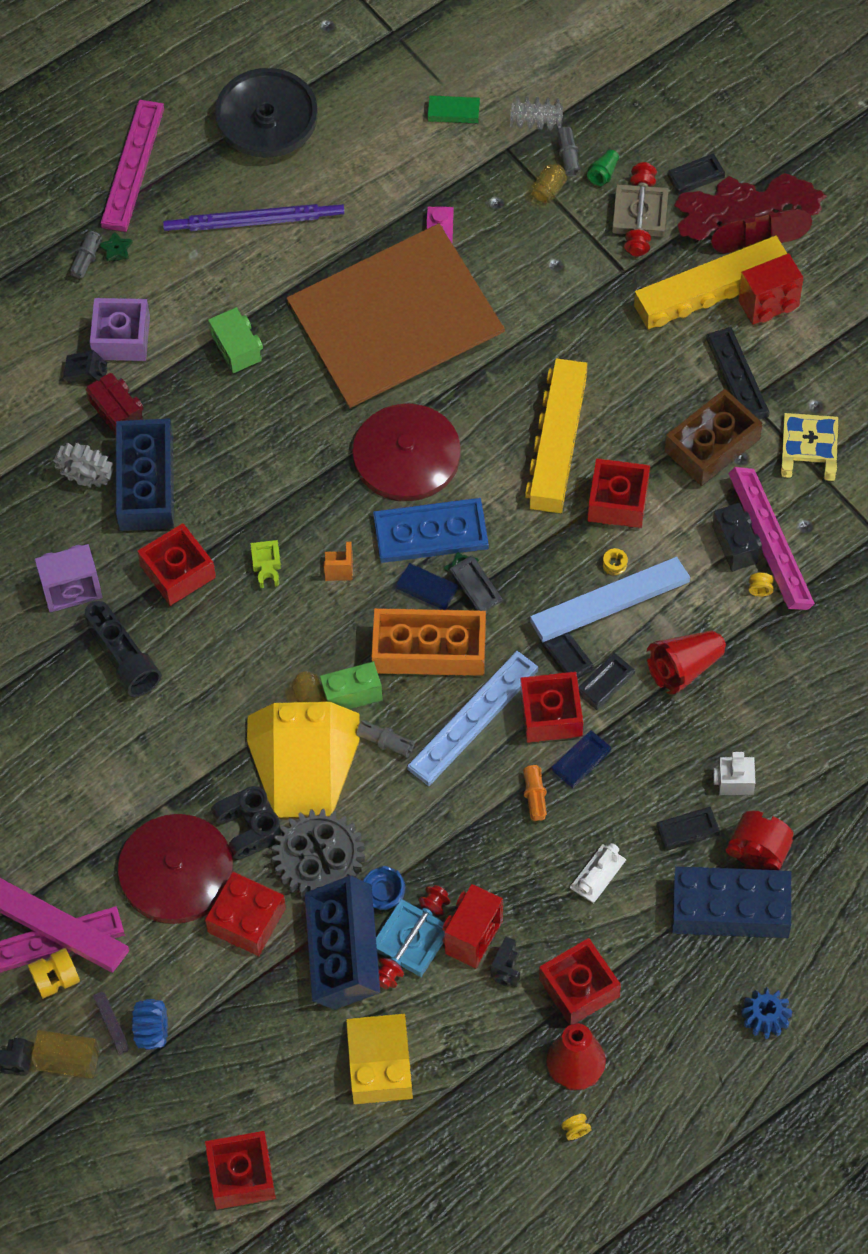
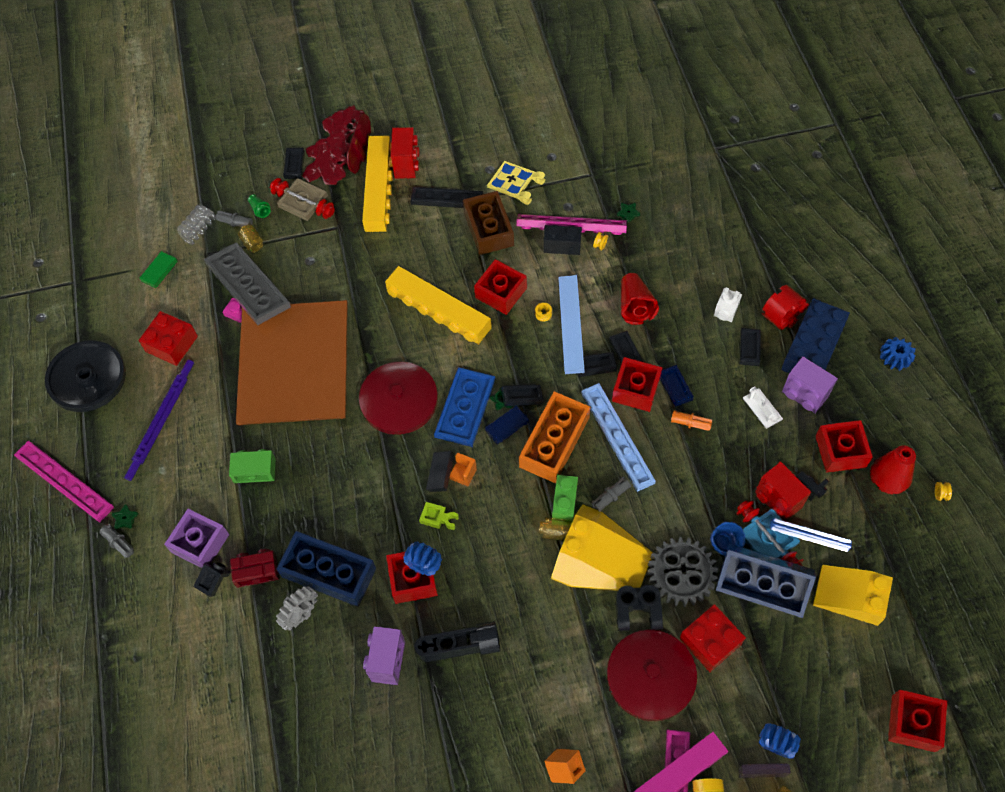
camera: 65 degrees left, 0 degrees up
none -> red brick [138,311,198,366]
none -> dark grey plate [204,243,291,326]
none -> blue gear [403,542,442,576]
none -> black tile [426,451,454,492]
none -> orange panel [544,749,586,784]
none -> dark green plate [617,203,640,222]
none -> axle [770,518,852,552]
none -> medium lavender brick [782,357,838,414]

